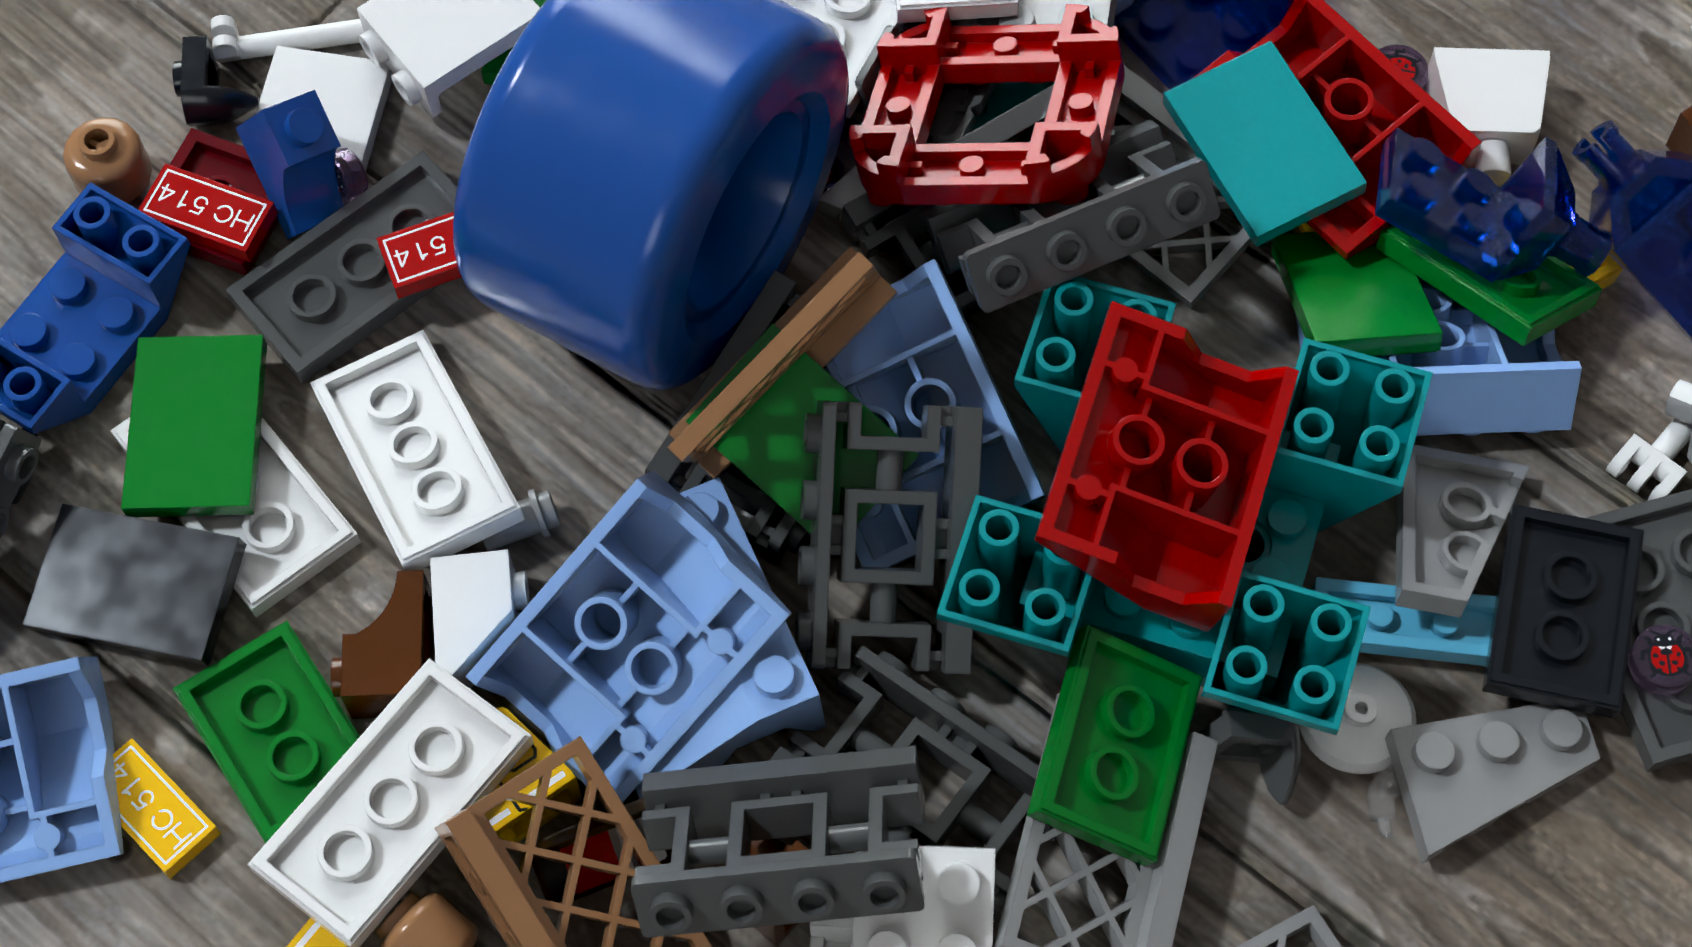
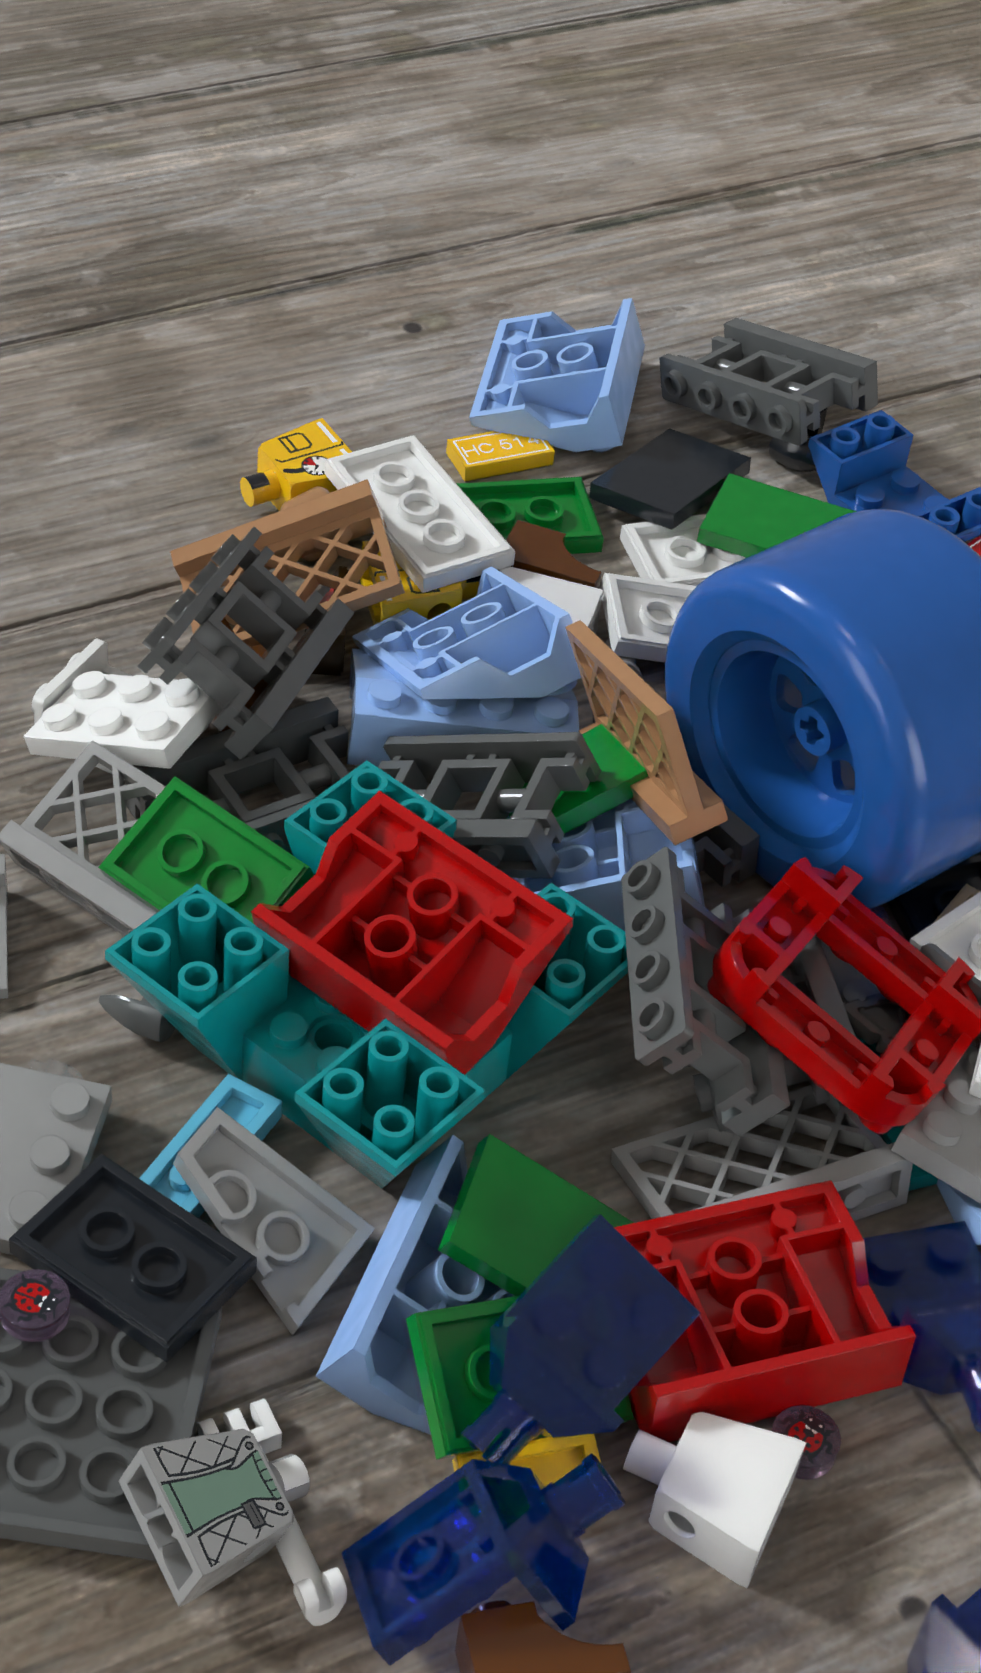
camera: 105 degrees right, 20 degrees down
teal tile [1163,41,1367,247] -> none
white piece [1299,663,1417,774] -> none

